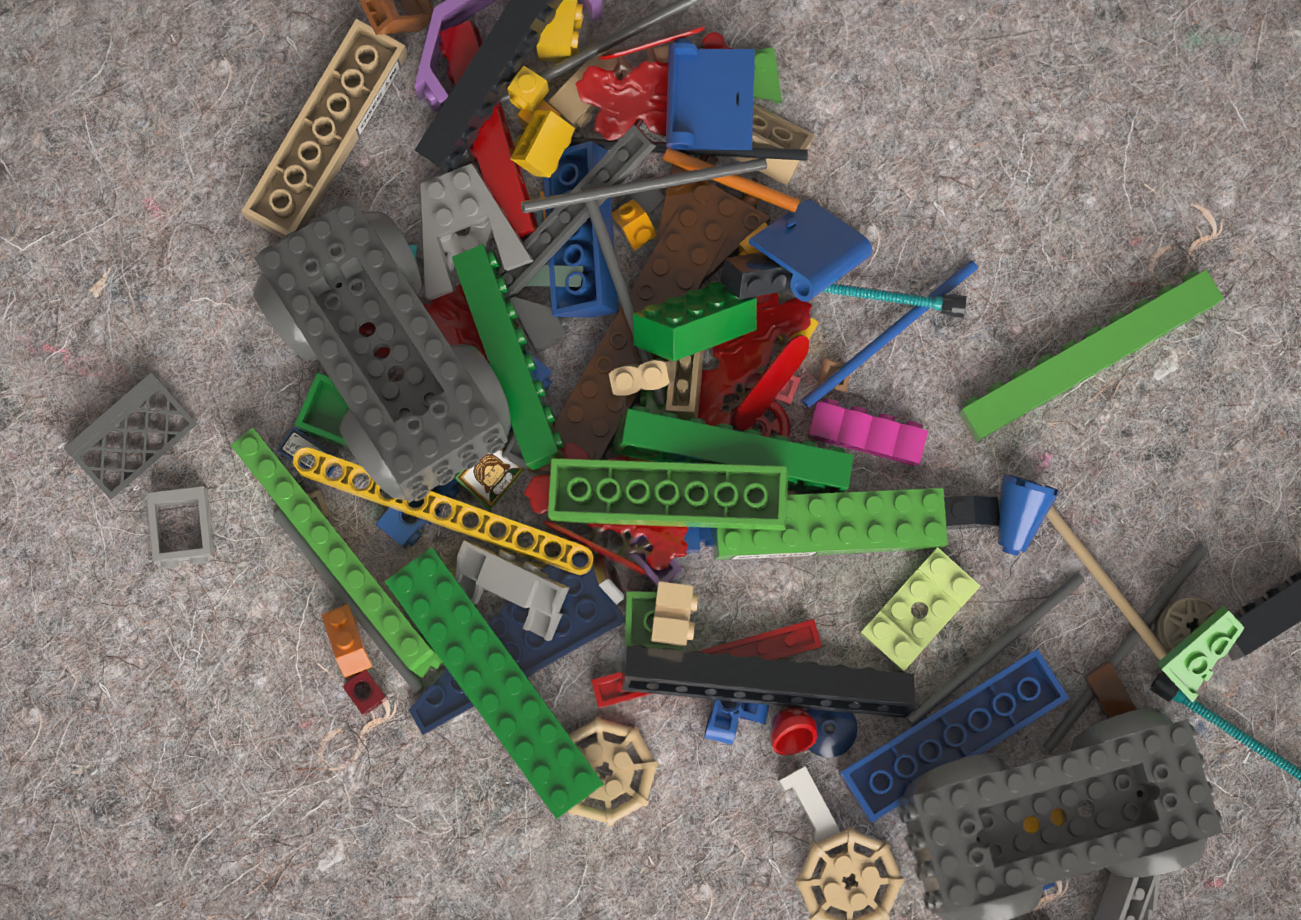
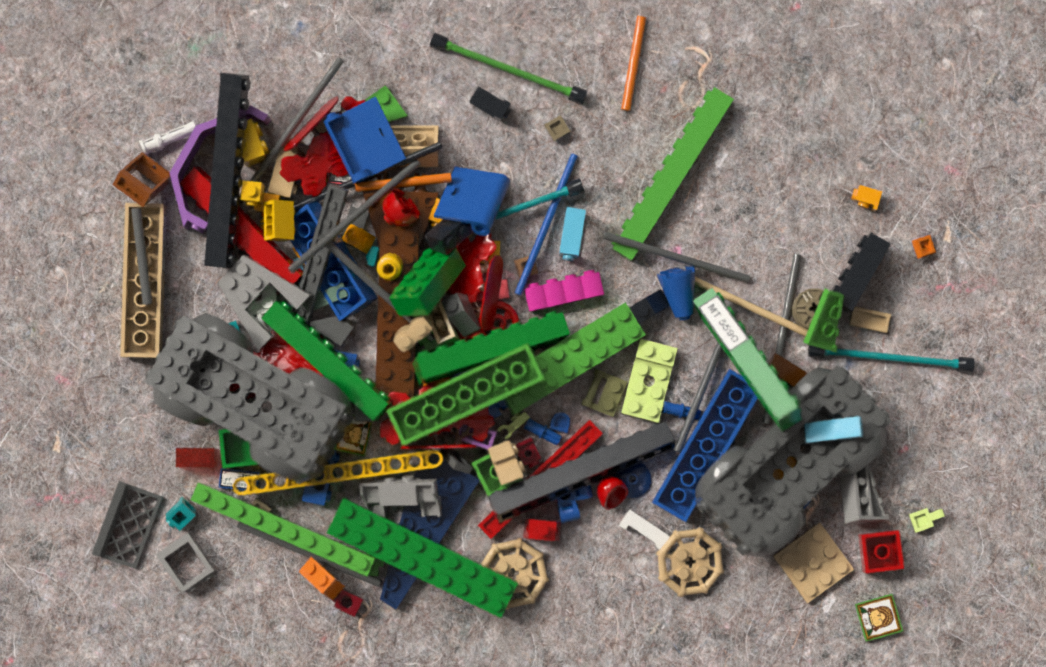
camera: 25 degrees left, 5 degrees up
none -> dark grey piece [131,208,152,305]
none -> teal brick [166,497,196,531]
none -> clear red brick [176,448,217,468]
none -> teal tile [366,246,380,267]
none -> yellow head [377,253,403,280]
none -> red cylinder [382,188,420,227]
none -> bright green hose [429,33,588,105]
none -> dark grey slope [441,293,481,337]
none -> black bracket [469,87,512,122]
none -> yellowish green plate [498,412,530,439]
none -> dark red brick [516,437,541,468]
none -> red torso [523,519,561,541]
none -> blue axle [524,418,562,445]
none -> dark tan plate [544,115,570,142]
none -> blue tile [550,412,570,433]
none -> medium azure window [559,207,586,261]
none -> olive plate [581,369,627,417]
none -> dark grey piece [603,232,750,283]
none -> orange piece [621,16,646,111]
none -> blue axle [662,401,701,419]
none -> brick [693,288,802,432]
none -> medium azure tile [804,417,863,443]
none -> tan tile [849,307,891,333]

